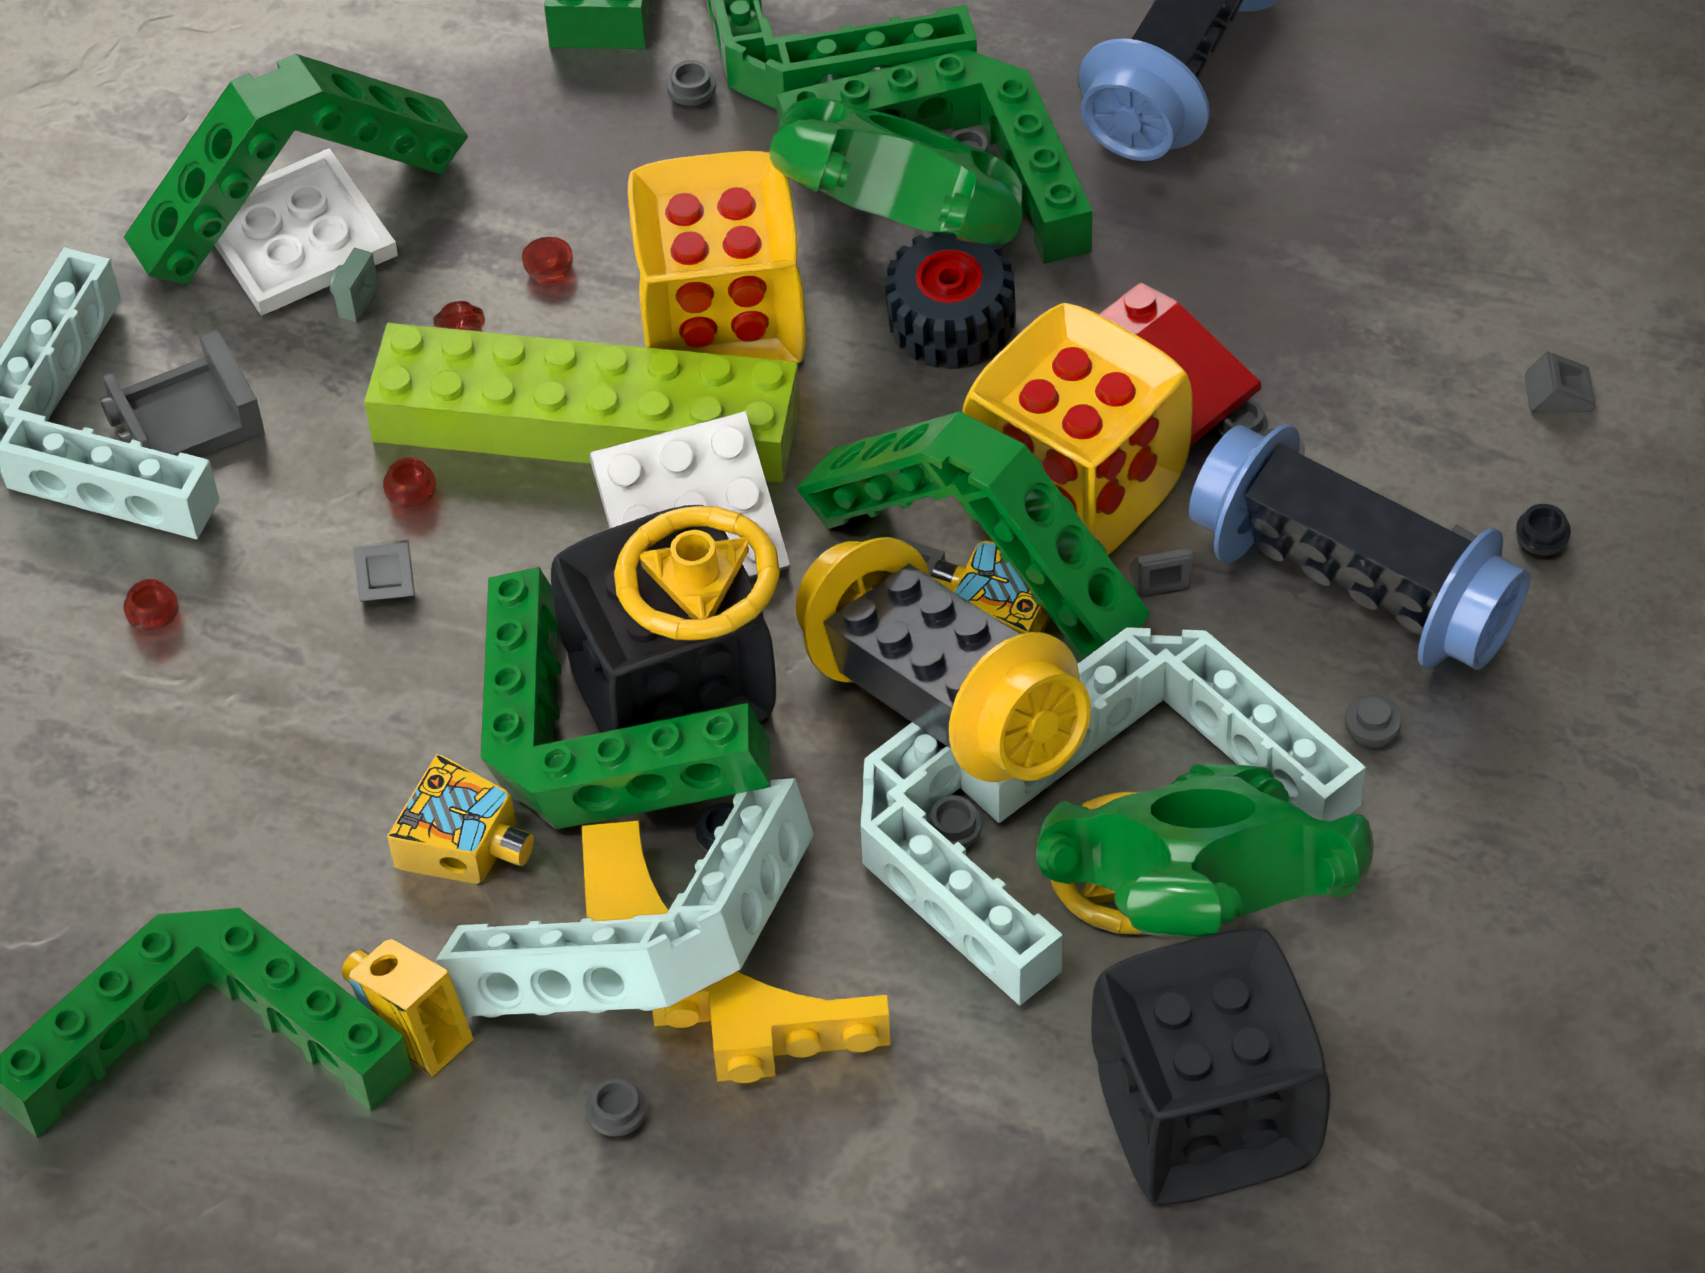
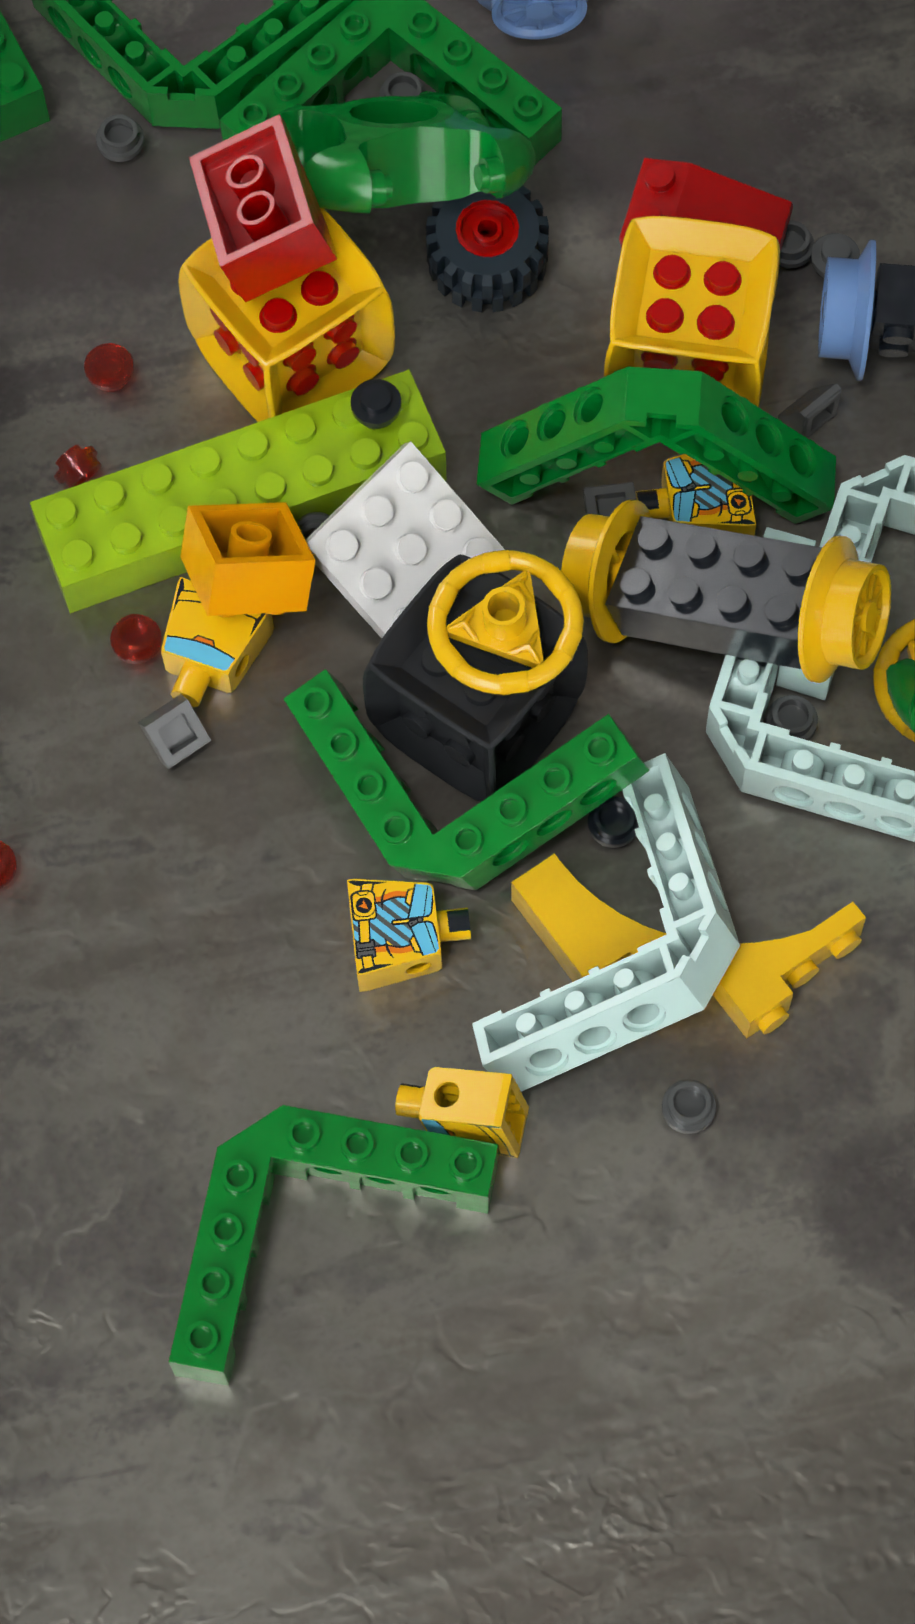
camera: 30 degrees left, 15 degrees up
none -> yellow torso [161,577,274,707]
none -> light orange brick [180,502,316,617]
none -> red slope [189,114,337,303]
none -> black plate [351,379,402,429]

